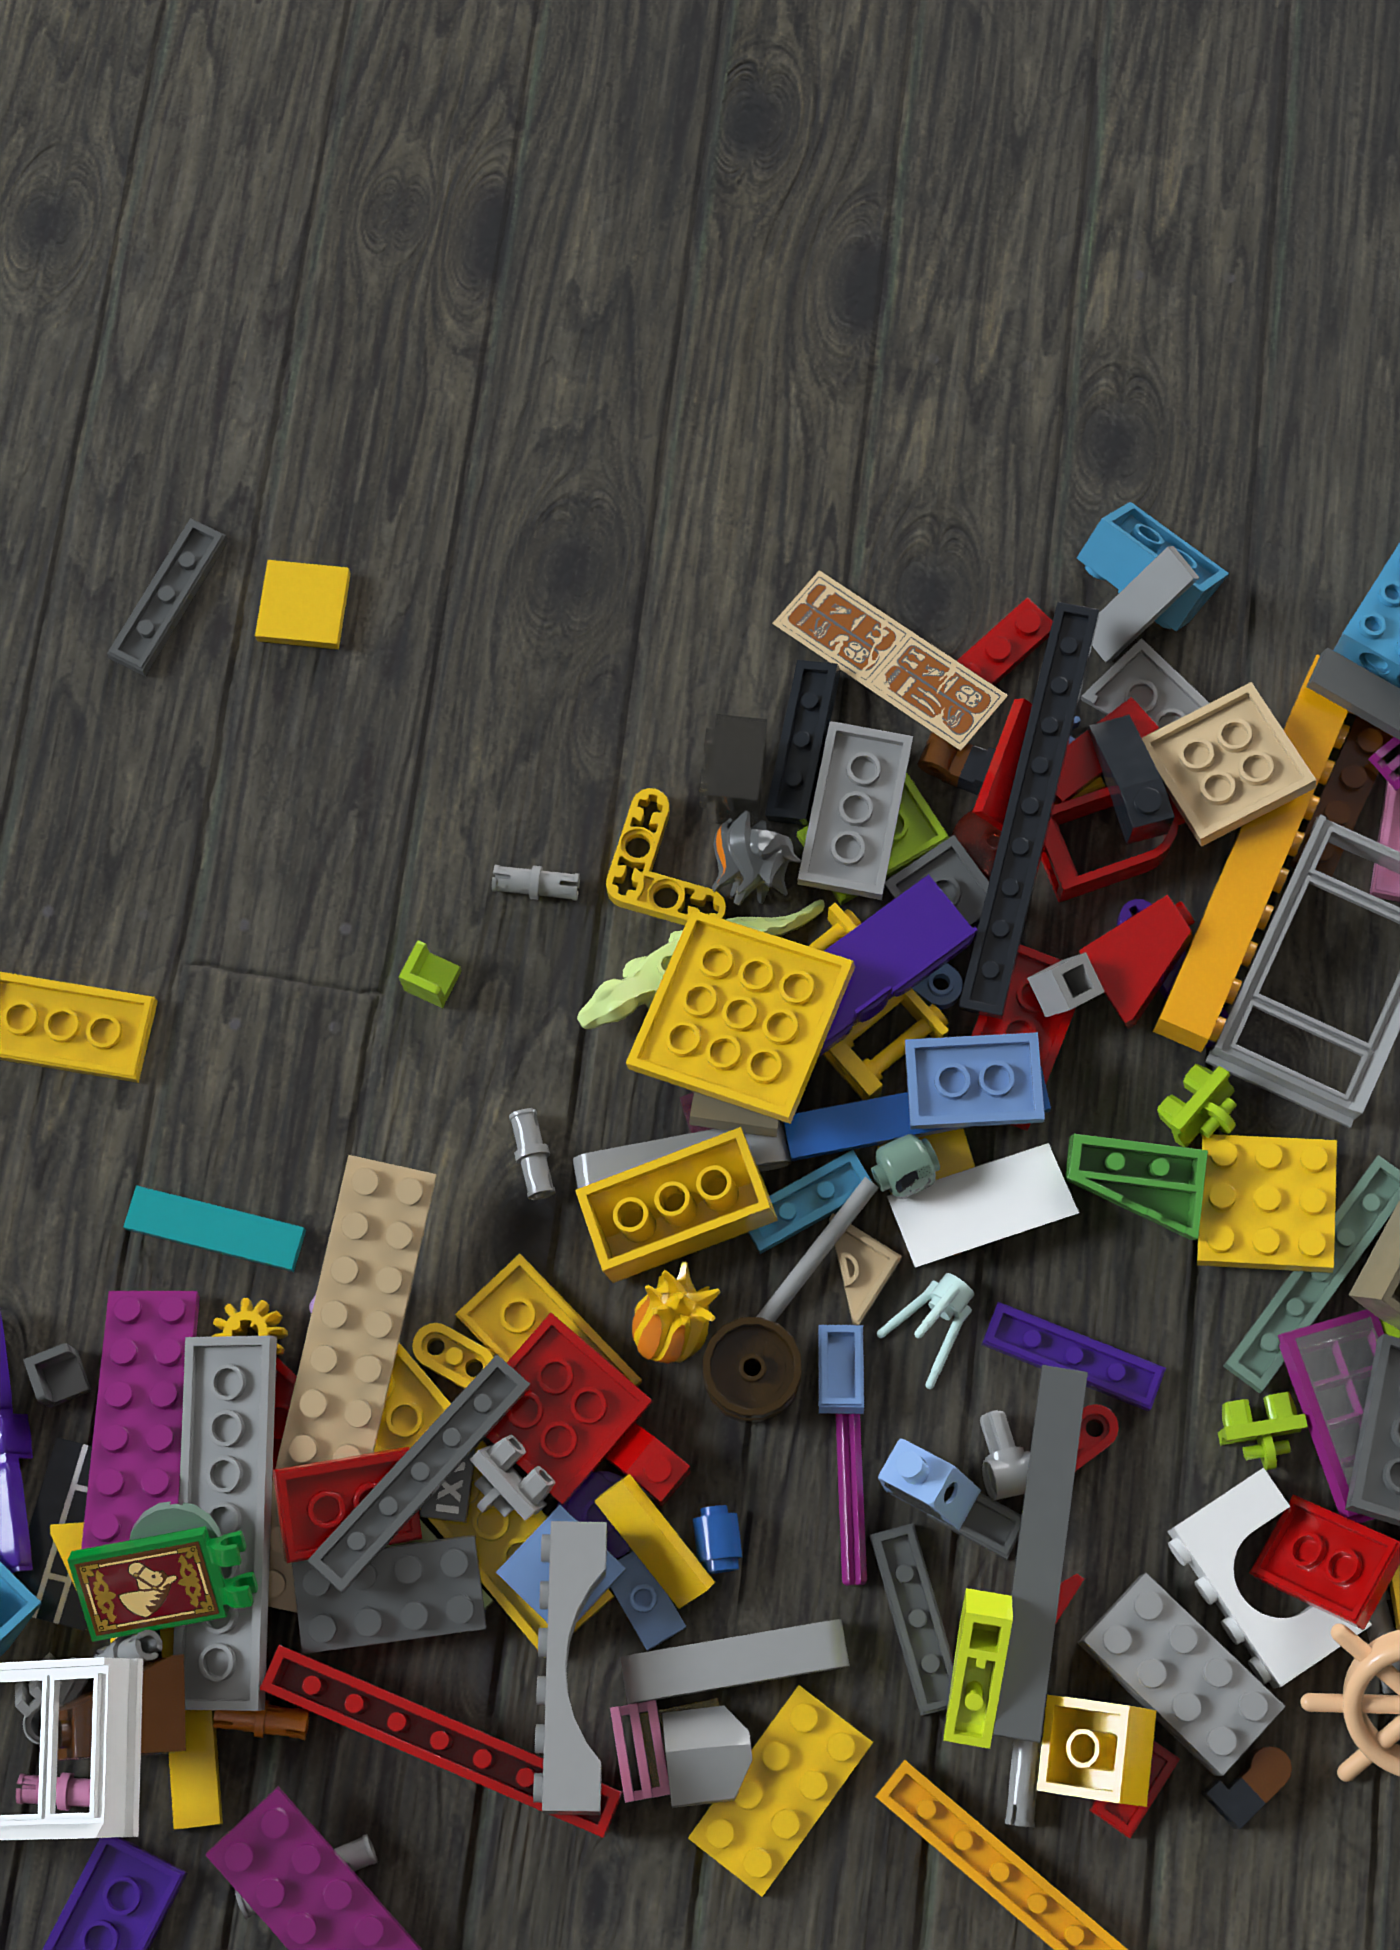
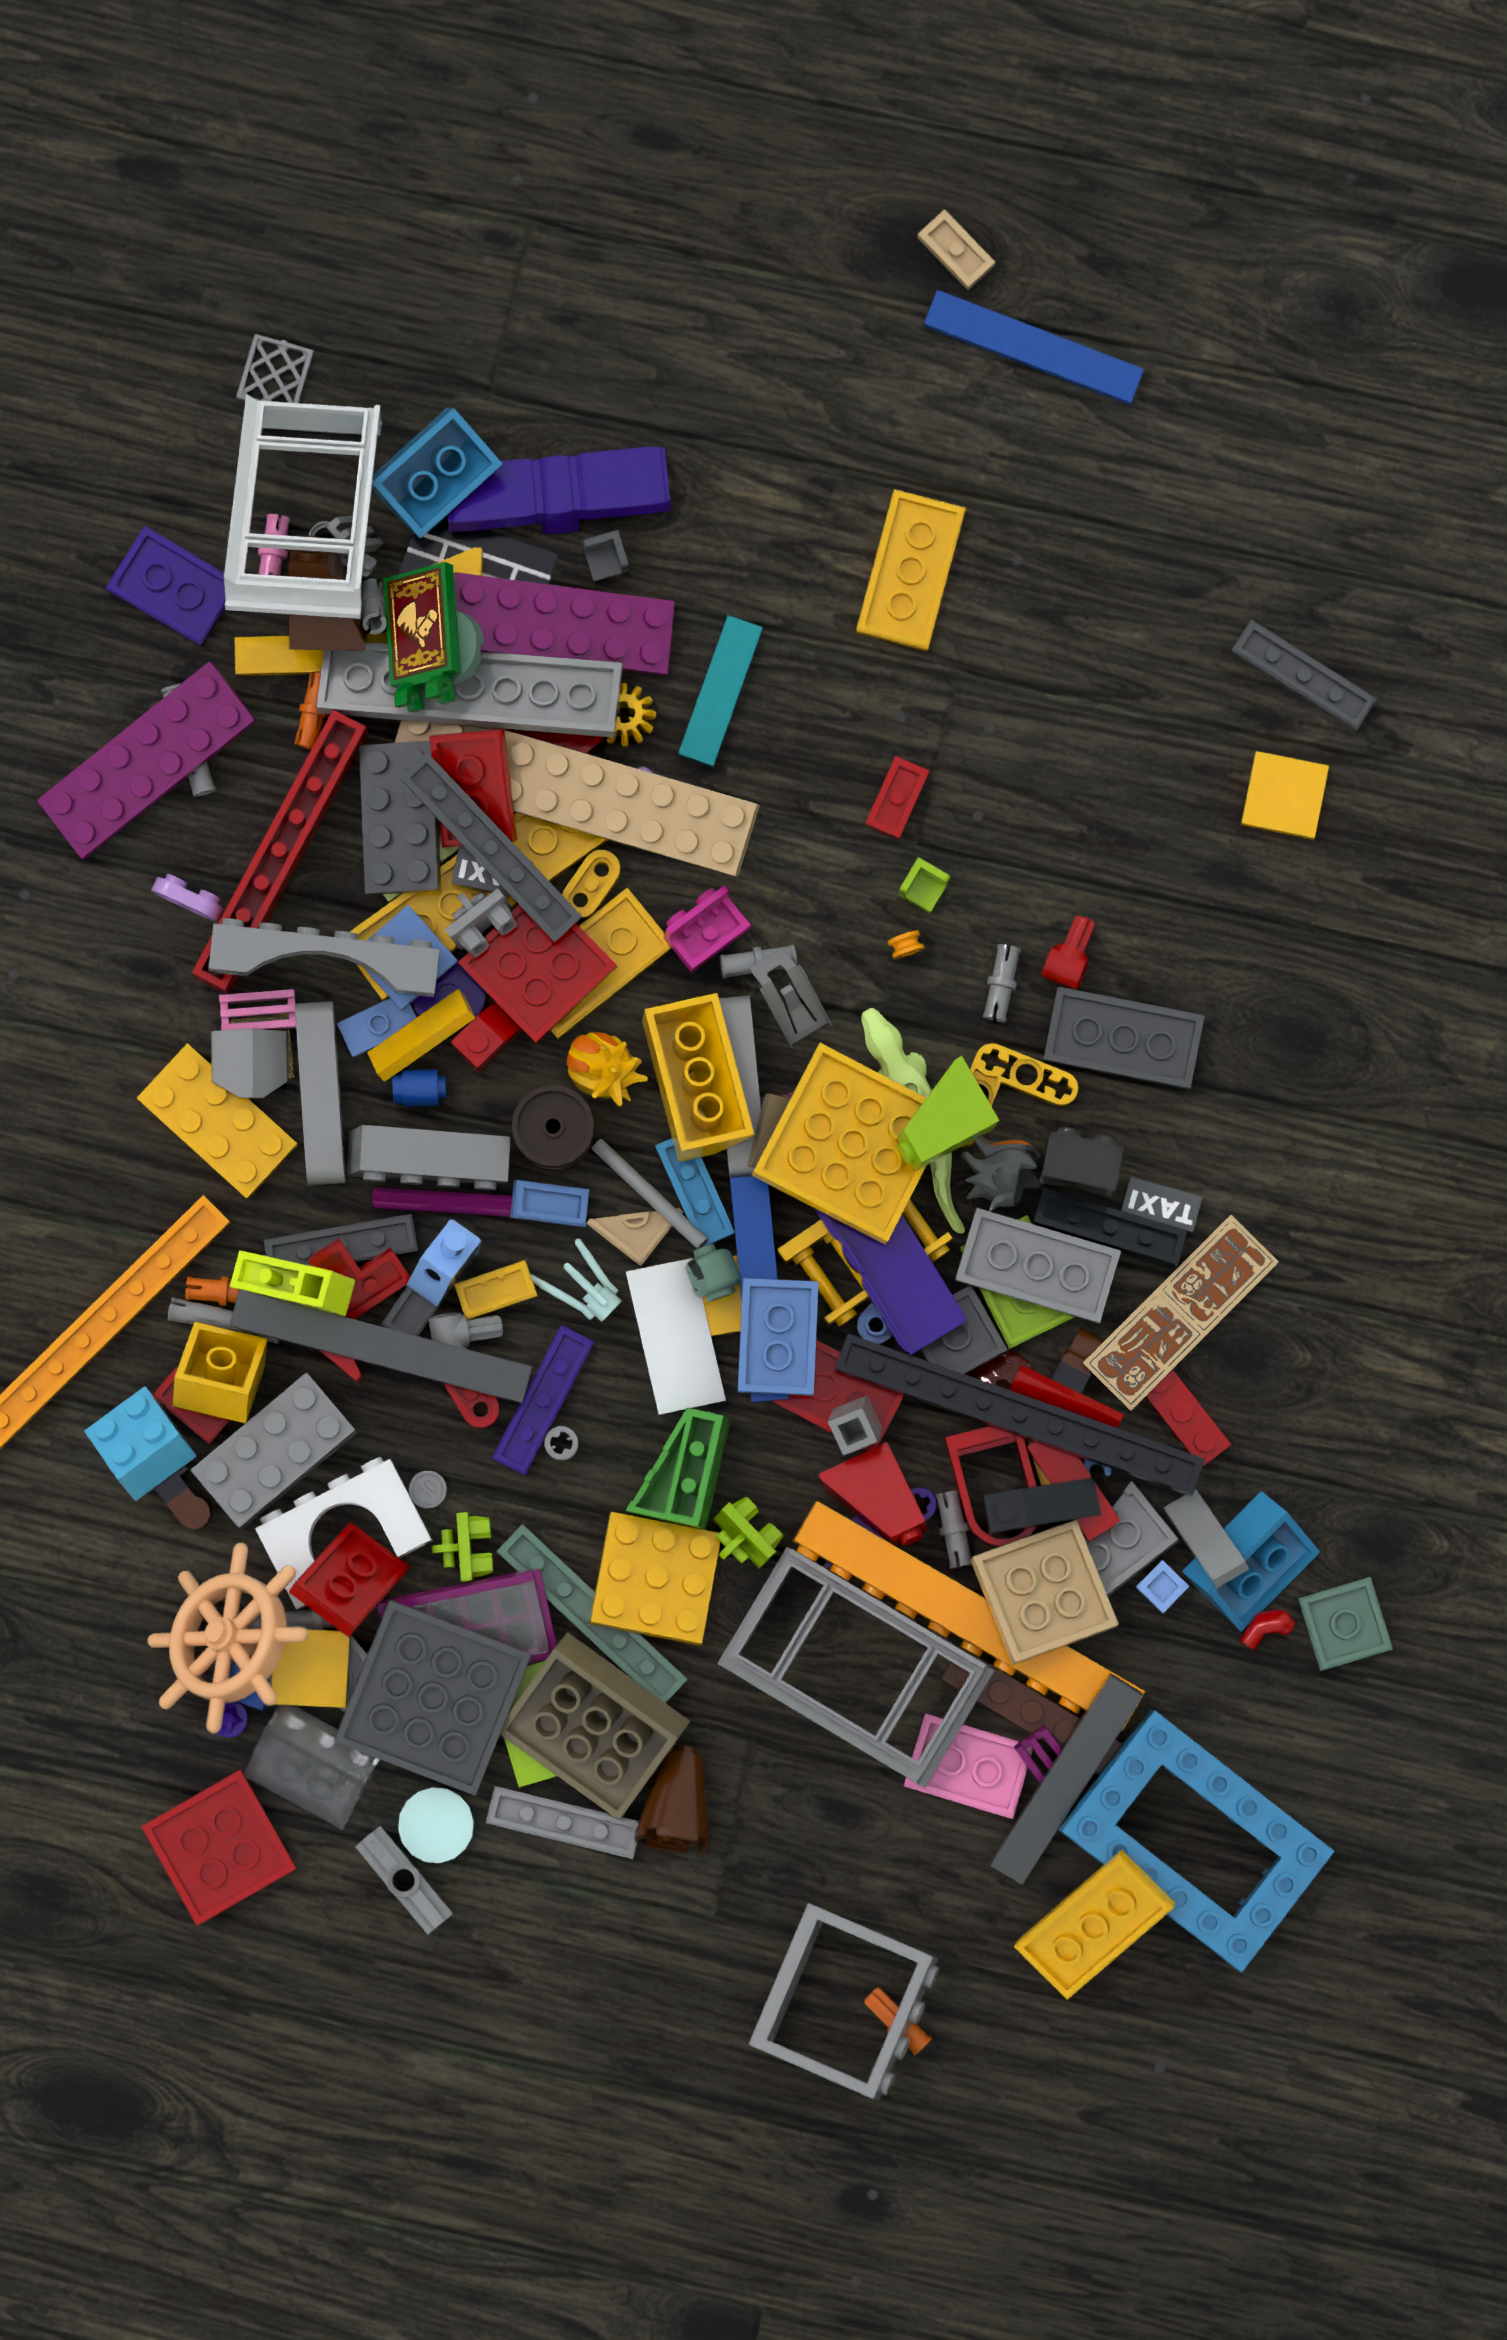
camera: 90 degrees right, 10 degrees up
none -> medium azure brick [84,1386,197,1501]
none -> lavender plate [151,874,225,923]
none -> orange pin [185,1276,239,1306]
none -> red plate [307,1238,411,1319]
none -> light grey wedge [346,1125,510,1190]
none -> light grey piece [409,1471,447,1509]
none -> yellow plate [454,1260,538,1320]
none -> light grey bush [544,1426,579,1461]
none -> dark pink bracket [664,885,751,973]
none -> light grey piece [749,948,832,1049]
none -> red plate [865,756,929,840]
none -> light orange bush [887,930,925,959]
none -> lime slope [897,1056,1000,1171]
none -> light grey pin [935,1490,972,1569]
none -> red axle [1042,916,1095,990]
none -> dark grey plate [1043,987,1205,1090]
none -> dark grey tile [1121,1177,1203,1234]
none -> light blue plate [1135,1560,1189,1614]
none -> red arm [1239,1609,1295,1651]
none -> sand green tile [1298,1577,1393,1671]

